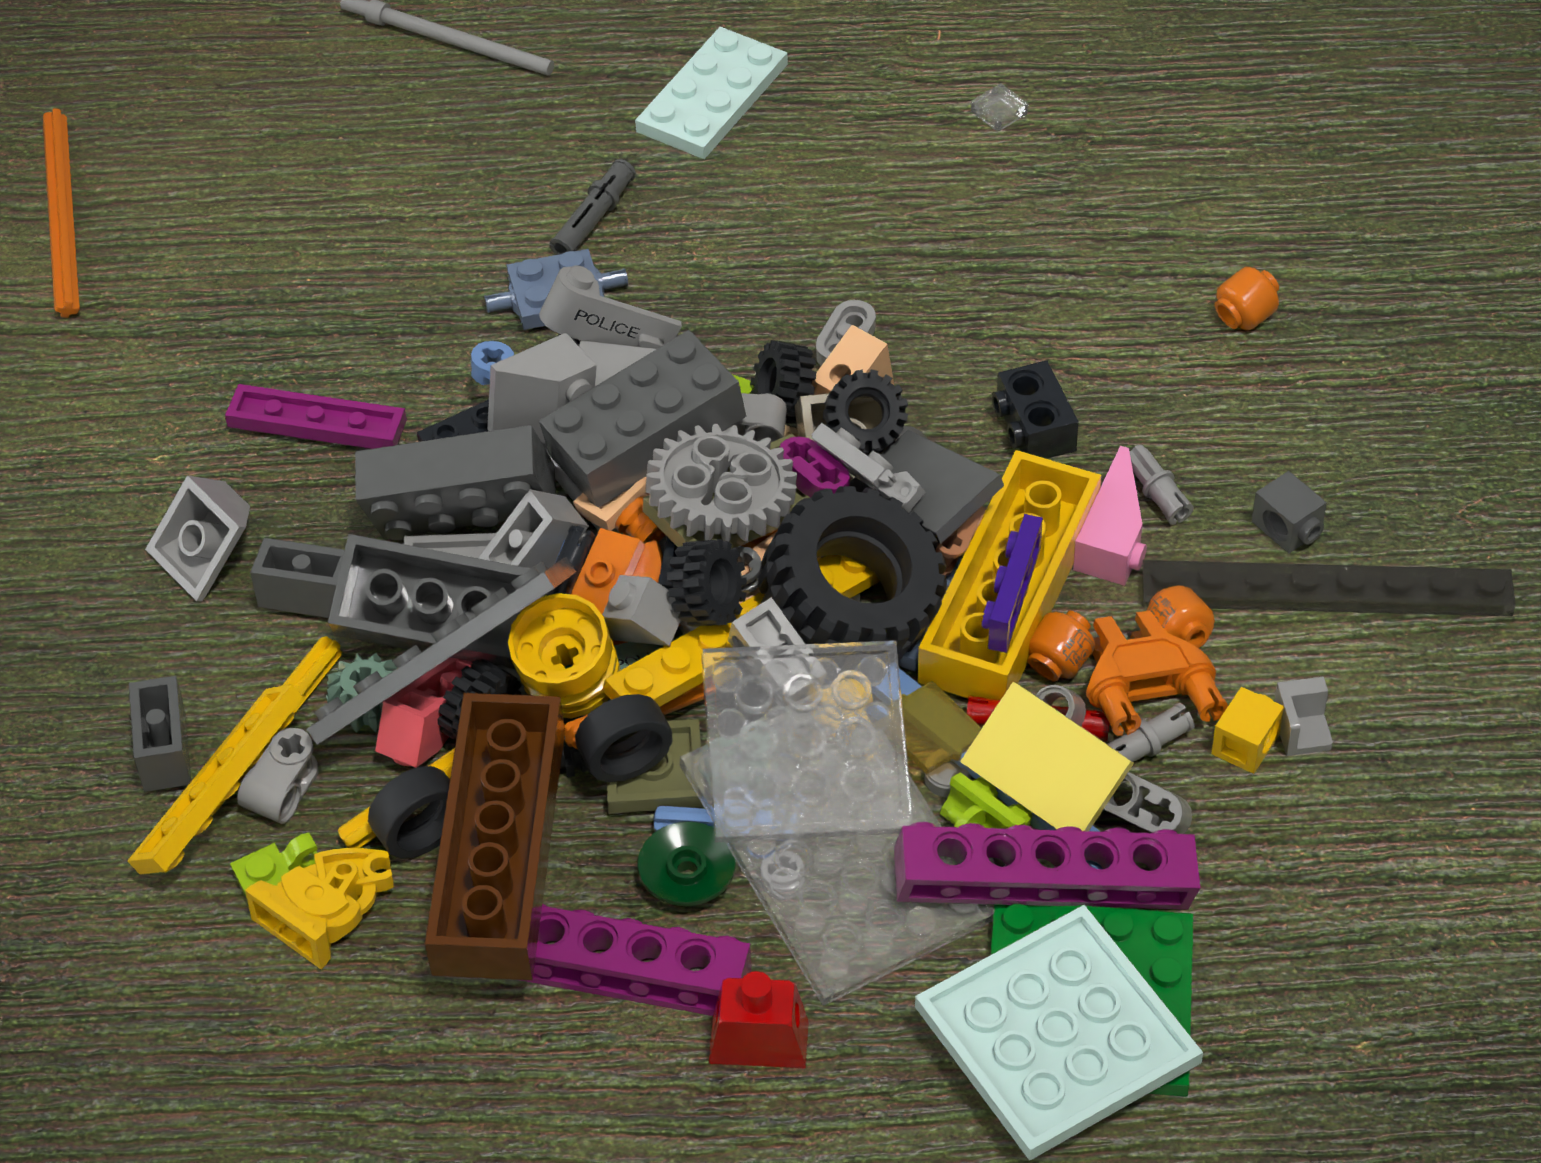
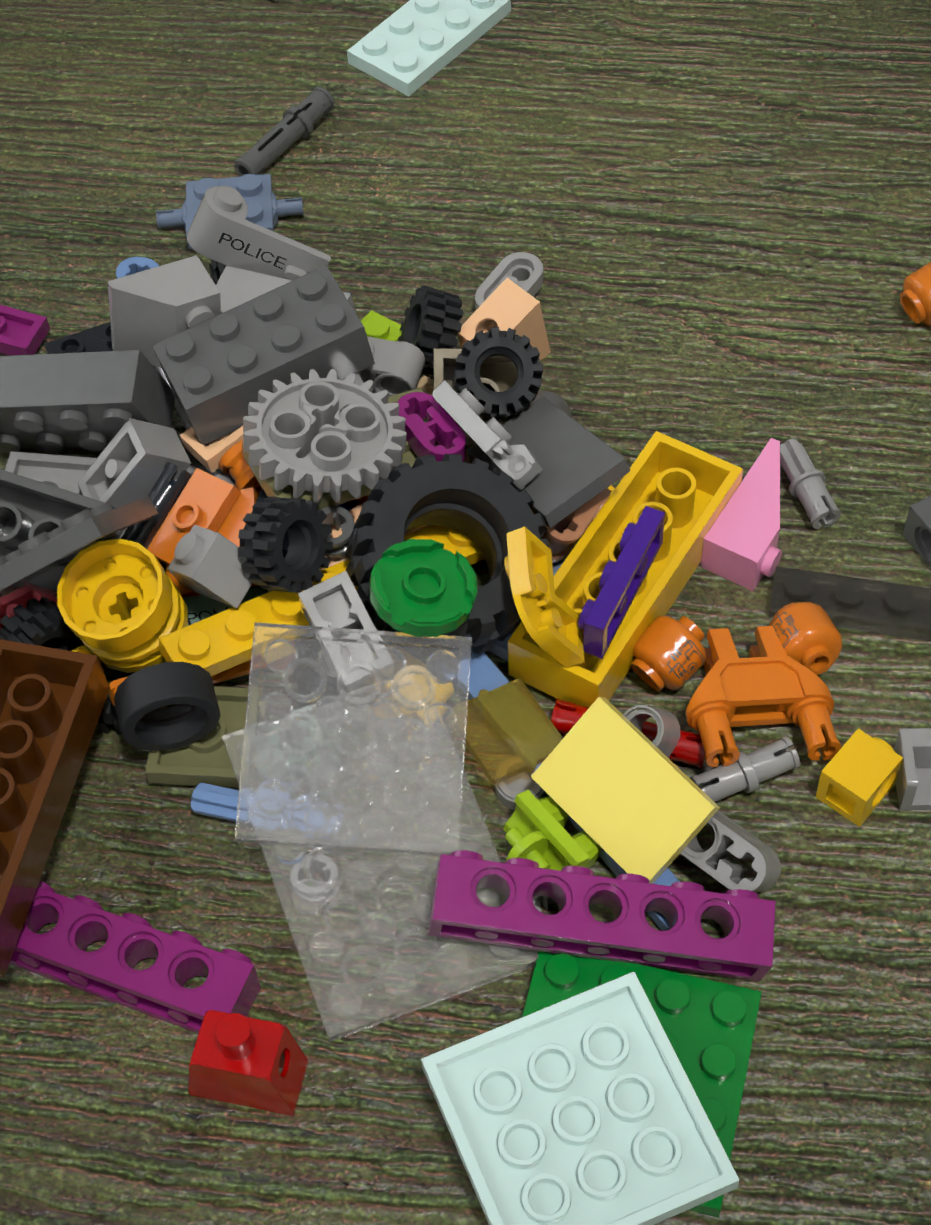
camera: 10 degrees right, 5 degrees up
dark green dish [638,821,736,906] -> none
clear tile [971,83,1028,132] -> none
black brick [992,360,1079,459] -> none
none -> green tile [369,539,478,637]
none -> yellow plate [504,526,585,668]

